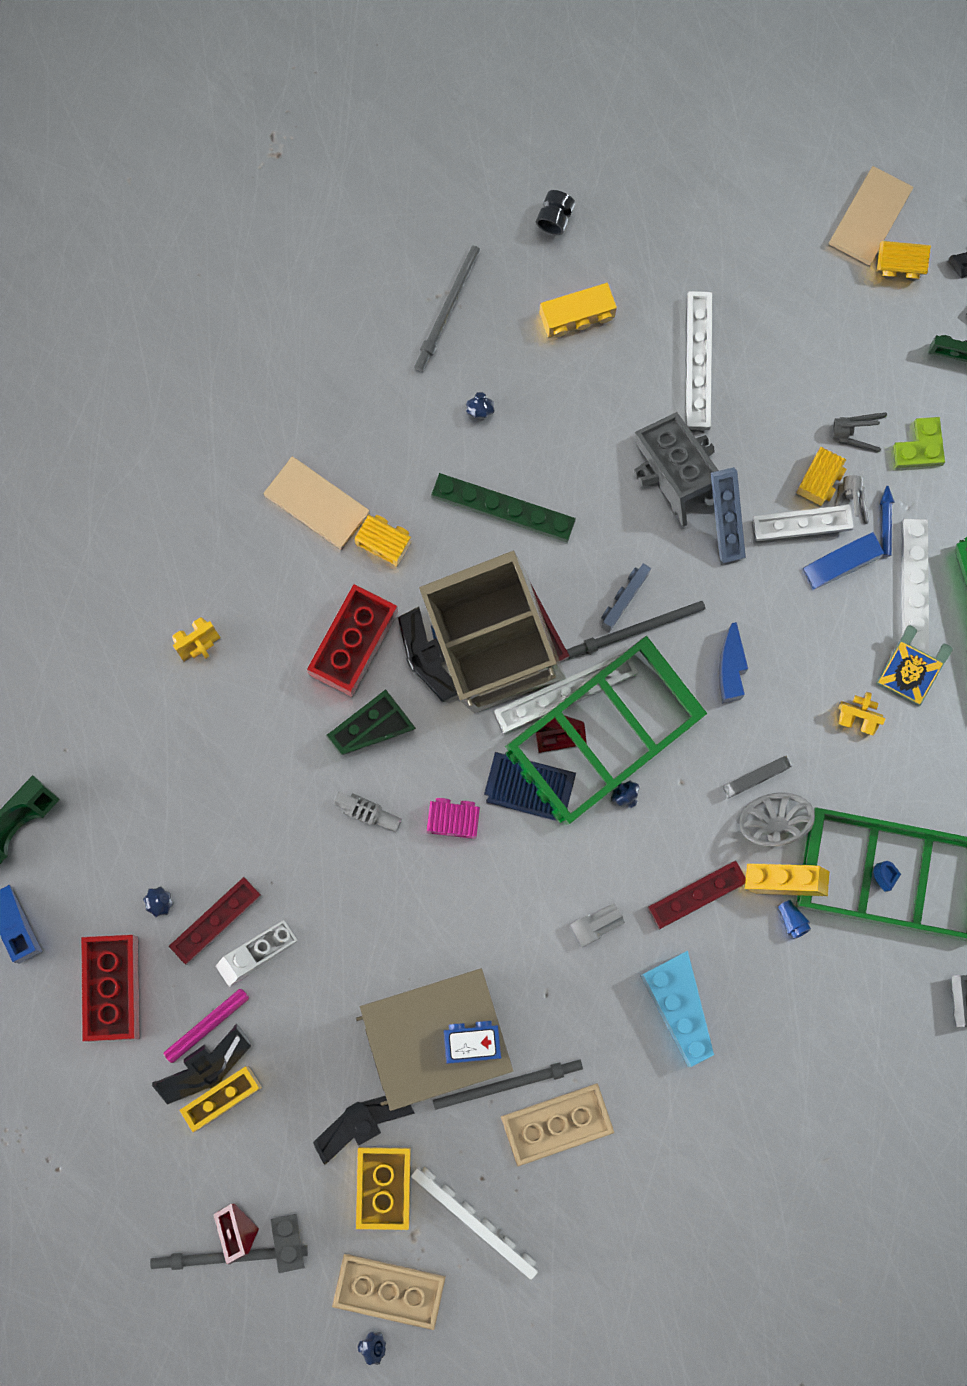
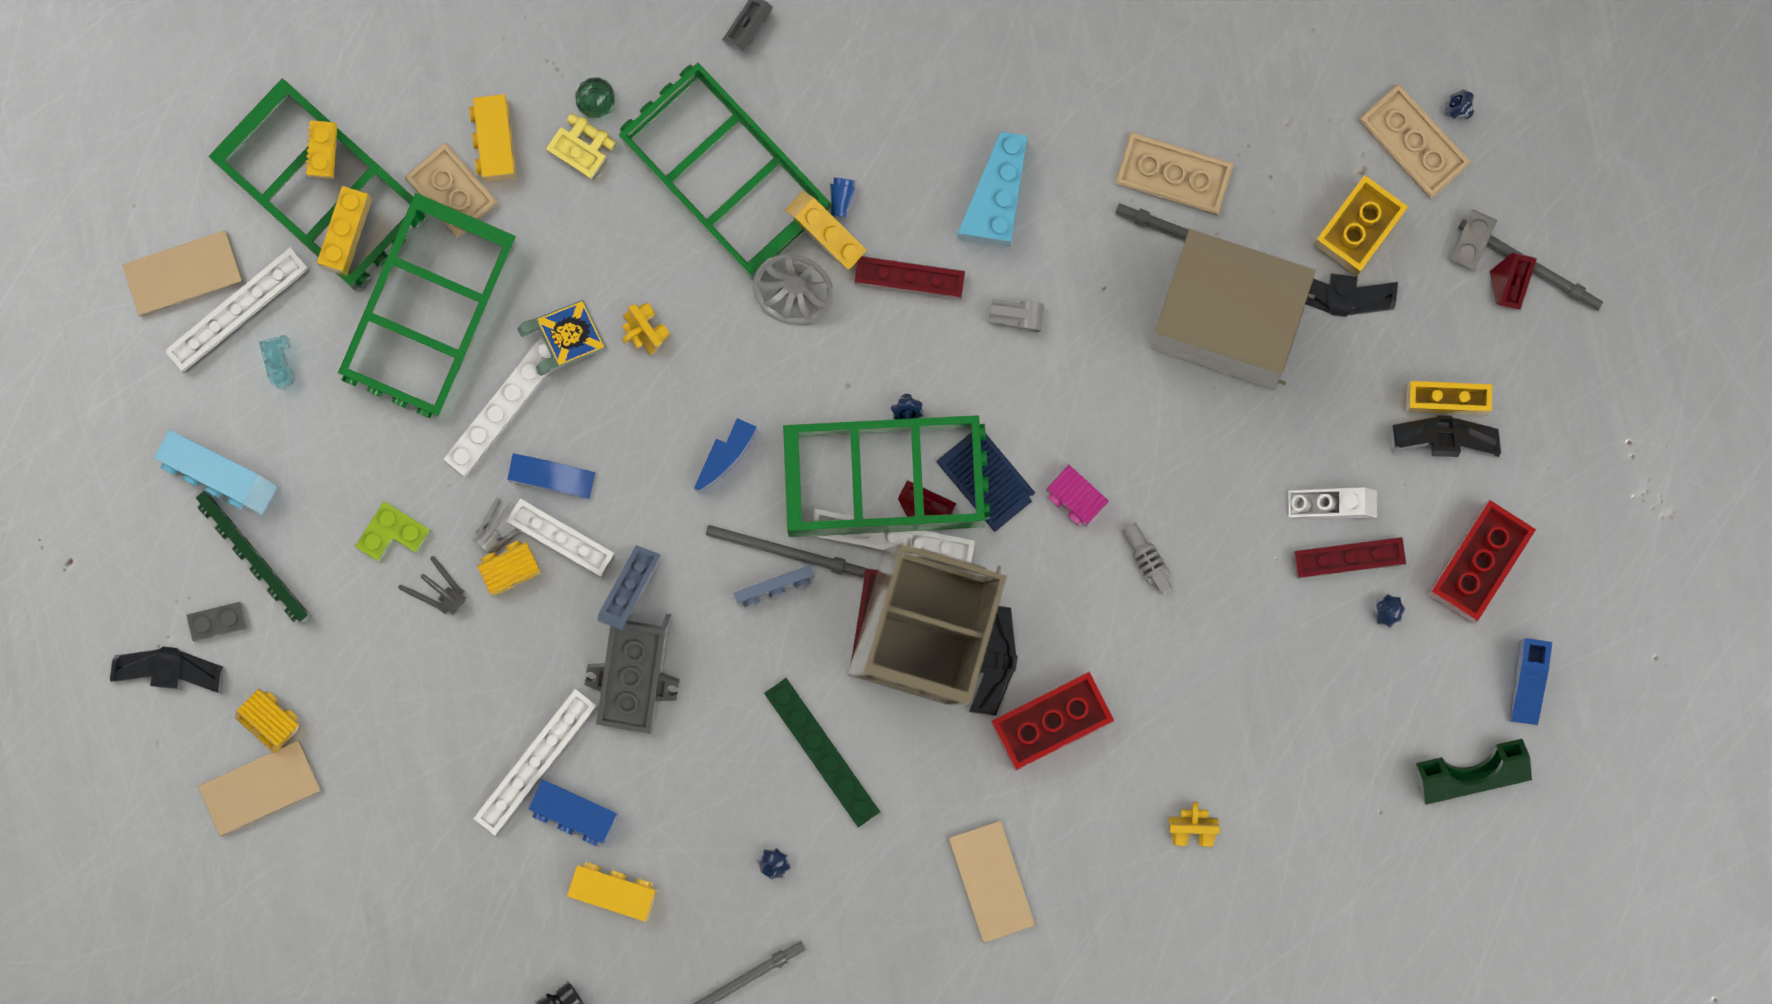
camera: 140 degrees left, 5 degrees up
dark pink axle [163,989,249,1063] -> none
dark green wedge [326,689,416,755] -> none
yellow brick [354,514,412,567] -> none
white plate [411,1167,538,1280] -> none
brick [443,1021,501,1064] -> none
dark grey beam [723,755,792,798] -> none
blue tile [874,861,901,892] -> none
blue piece [880,486,895,557] -> none
none -> blue brick [528,779,619,847]

